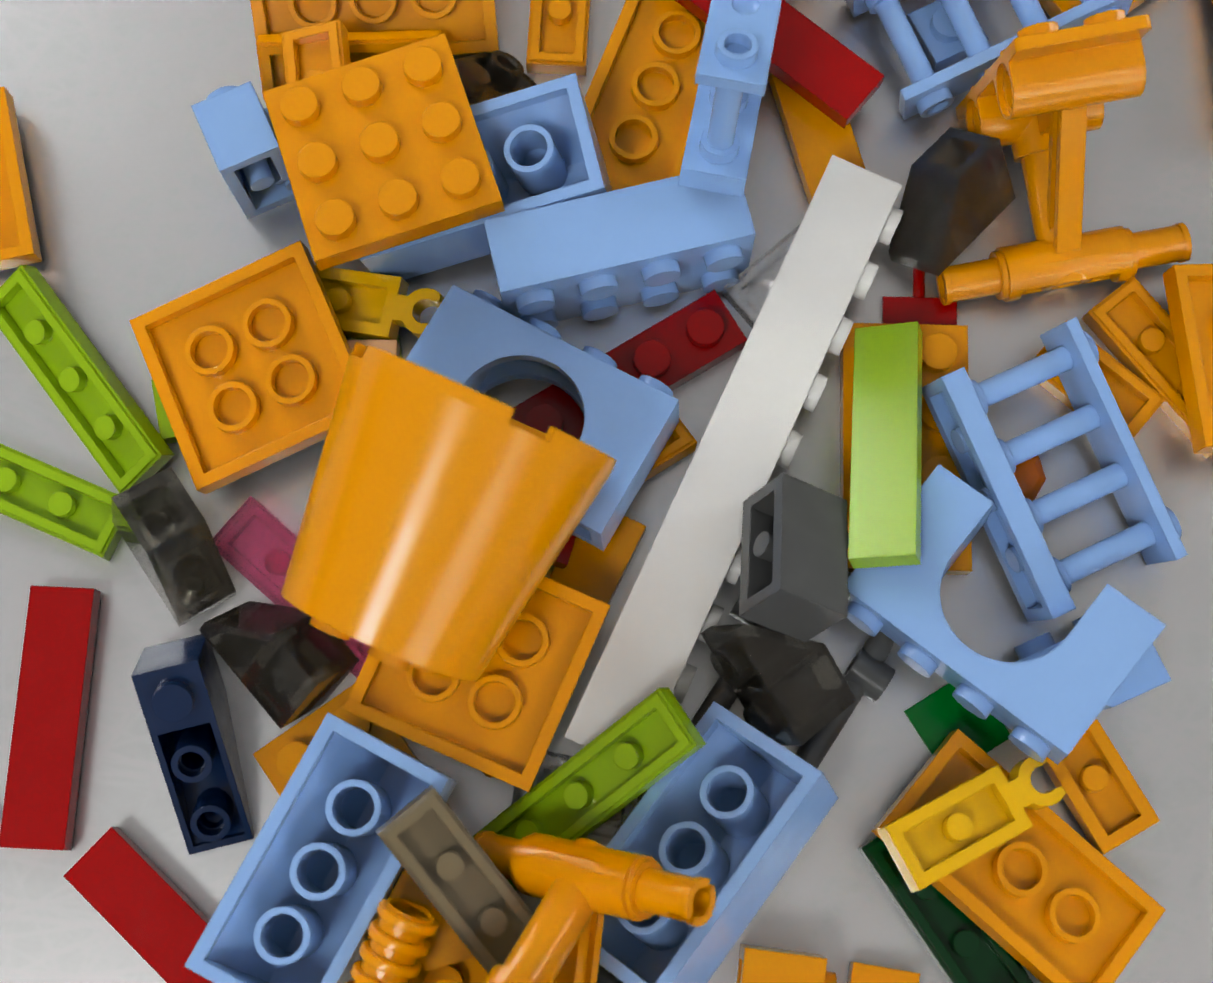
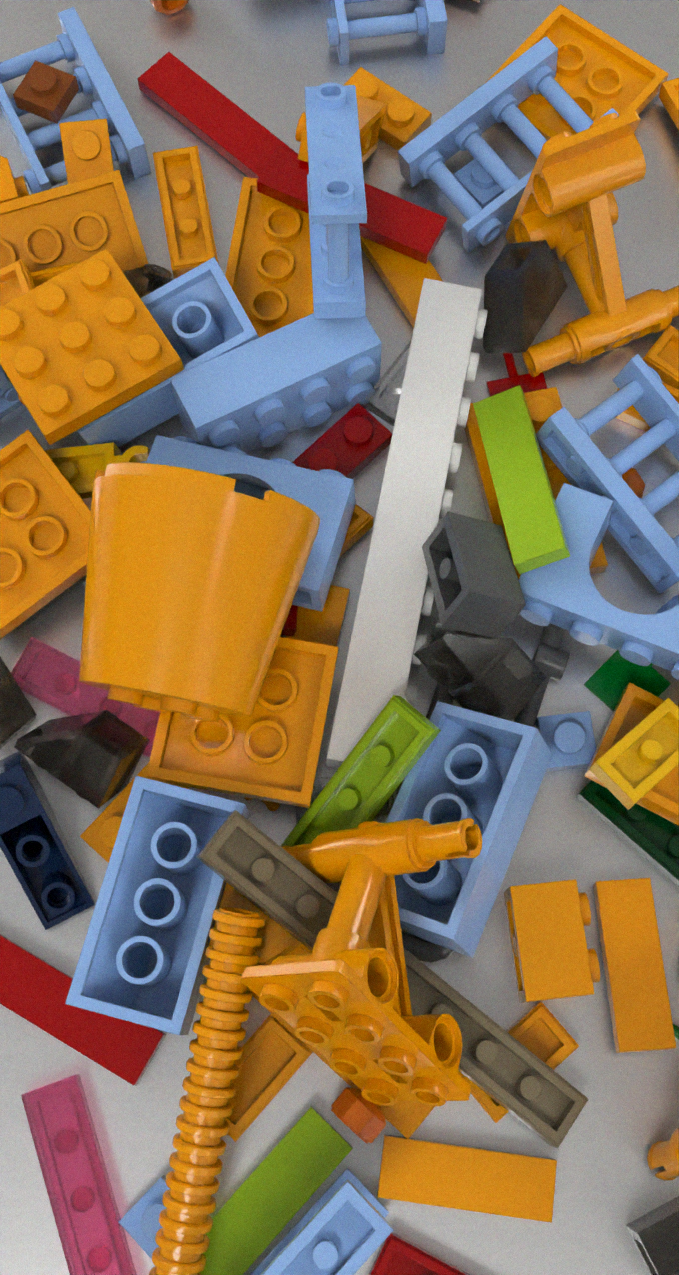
camera: 15 degrees left, 5 degrees down
none -> light blue plate [535,711,596,772]

